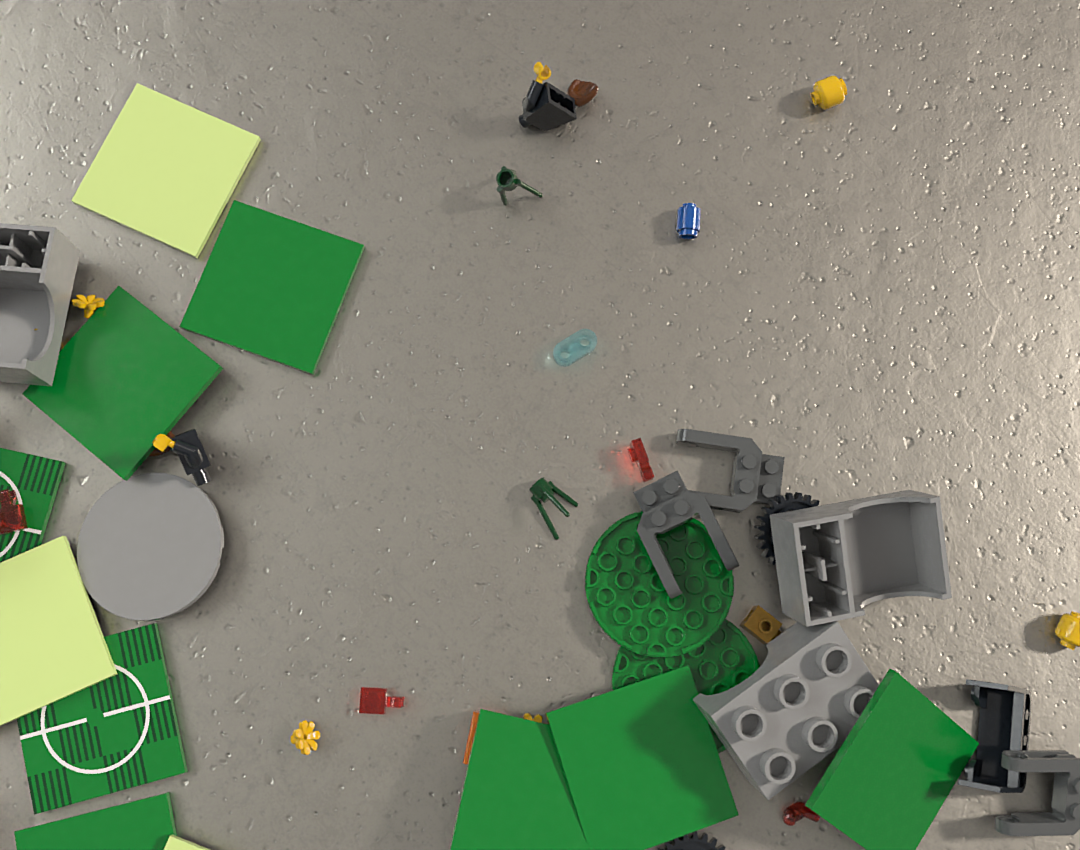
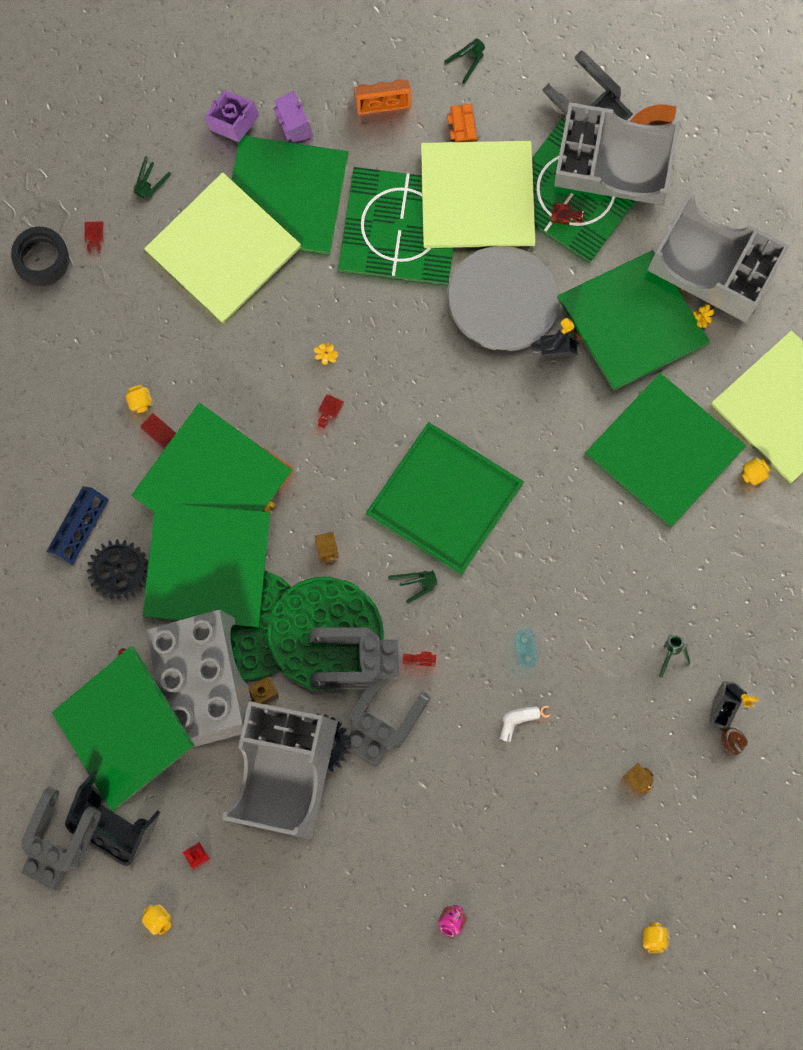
camera: 115 degrees right, 5 degrees down
blue brick [677,203,701,239] -> none
none -> red tile [182,842,210,870]
none -> pearl gold brick [315,532,339,563]
none -> green tile [366,422,524,576]
none -> dark pink head [438,905,467,937]
none -> white arm [499,706,551,742]
none -> pearl gold brick [622,763,654,796]
none -> yellow head [741,457,770,485]

